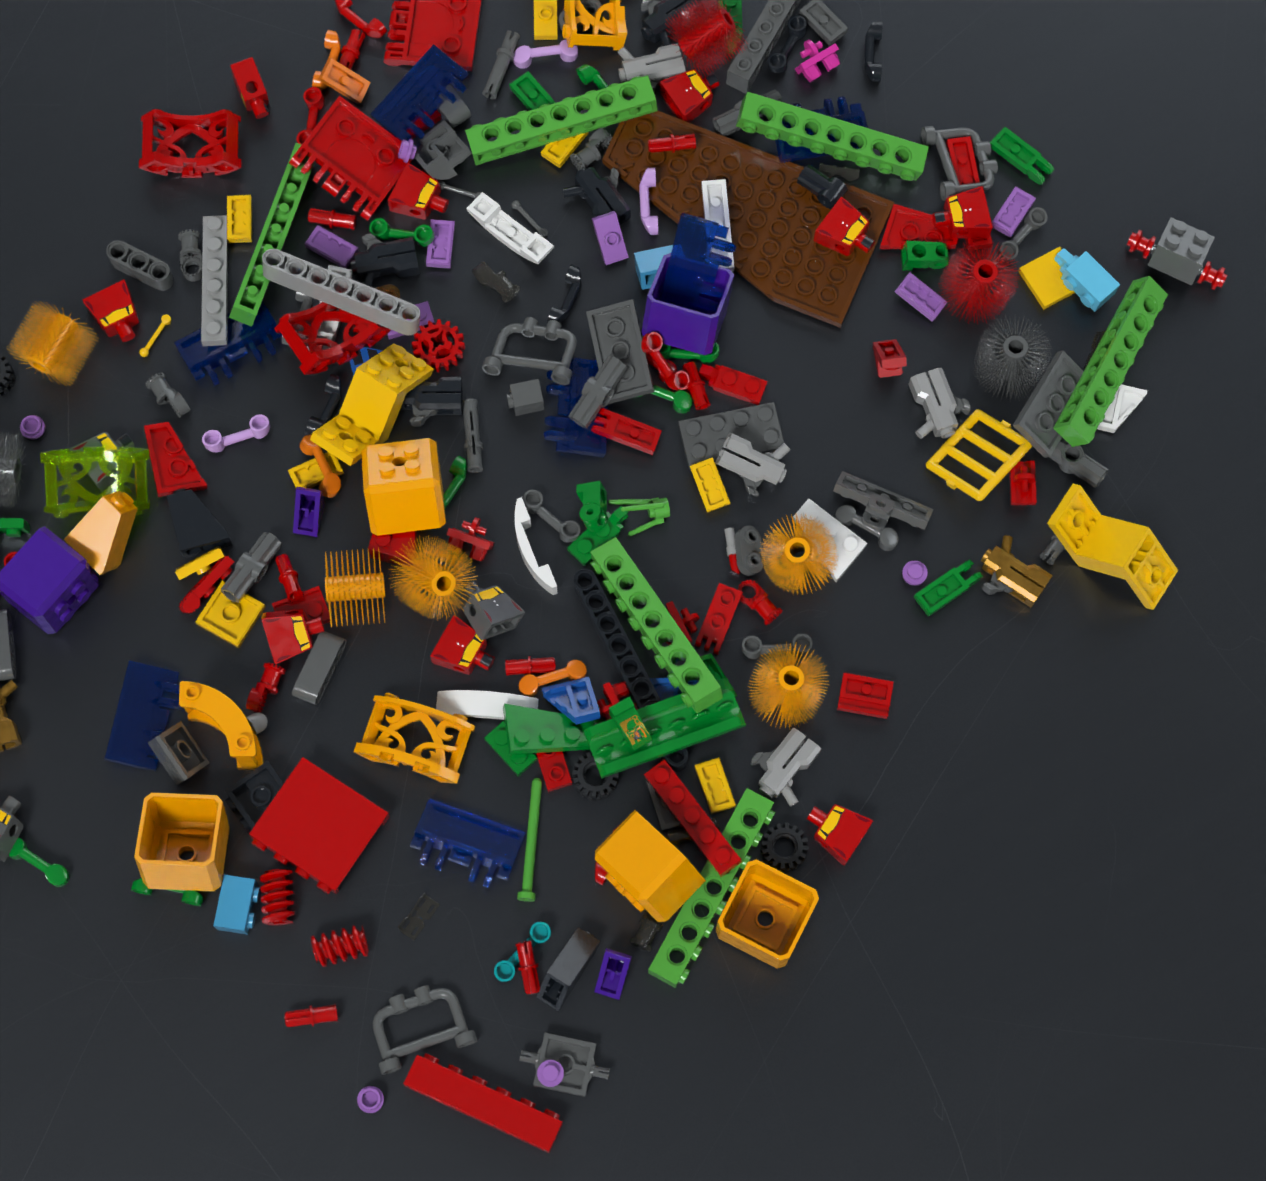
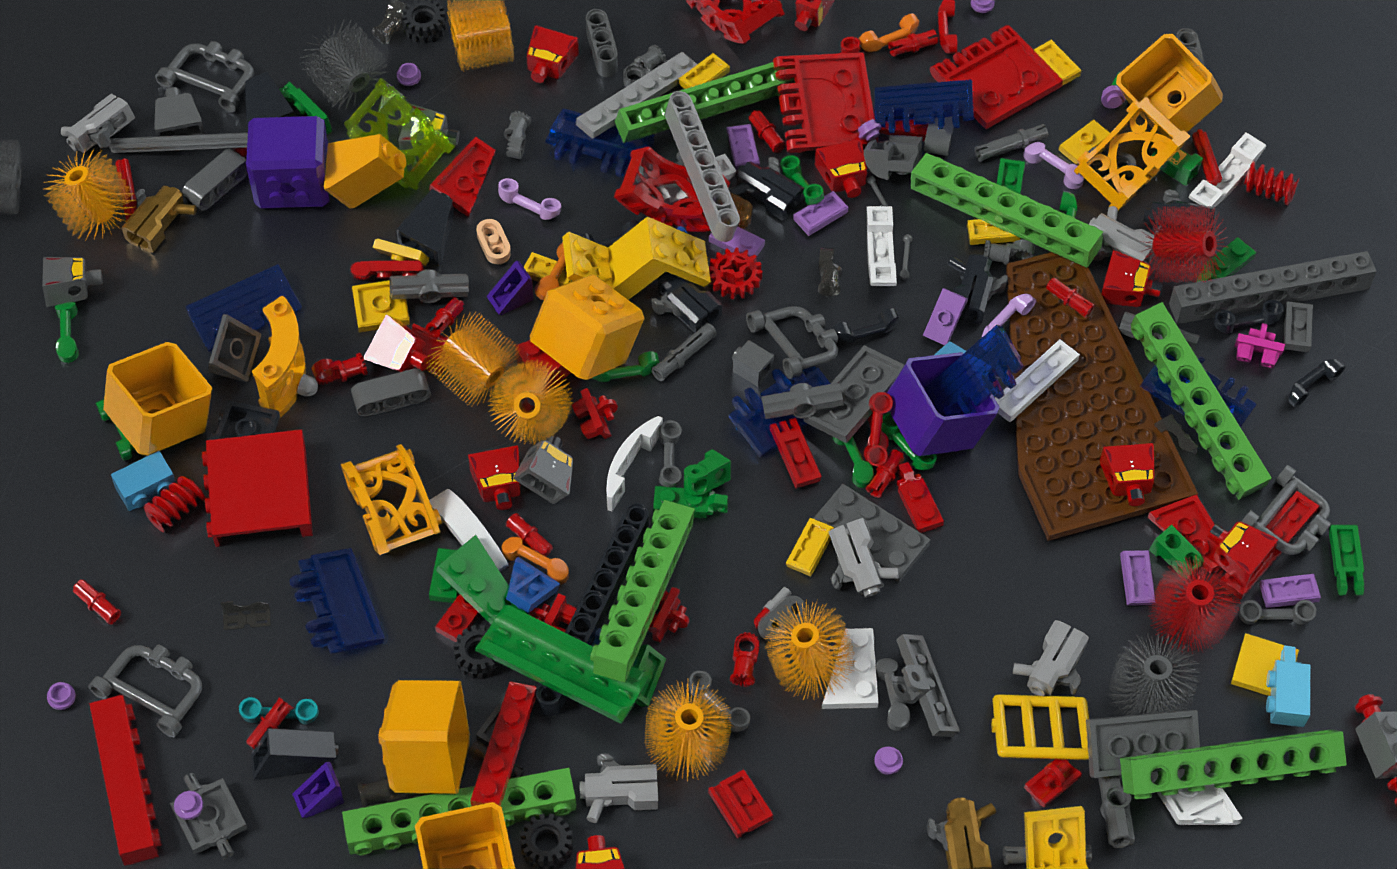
camera: 50 degrees right, 15 degrees down
yellow hinge [139,314,172,357] -> none
red piece [311,925,369,967] -> none
orange plate [318,58,371,104] -> none
bright green bar [517,778,542,902] -> none
bright green plant [608,497,670,536] -> none
green leg [609,697,652,751] -> none
red hinge [694,583,743,655] -> none
yellow plate [695,757,736,815] -> none
black piece [797,164,848,209] -> none
red slope [873,339,907,378] -> none
green hinge [913,559,983,617] -> none
none -> light nougat plate [476,219,511,264]

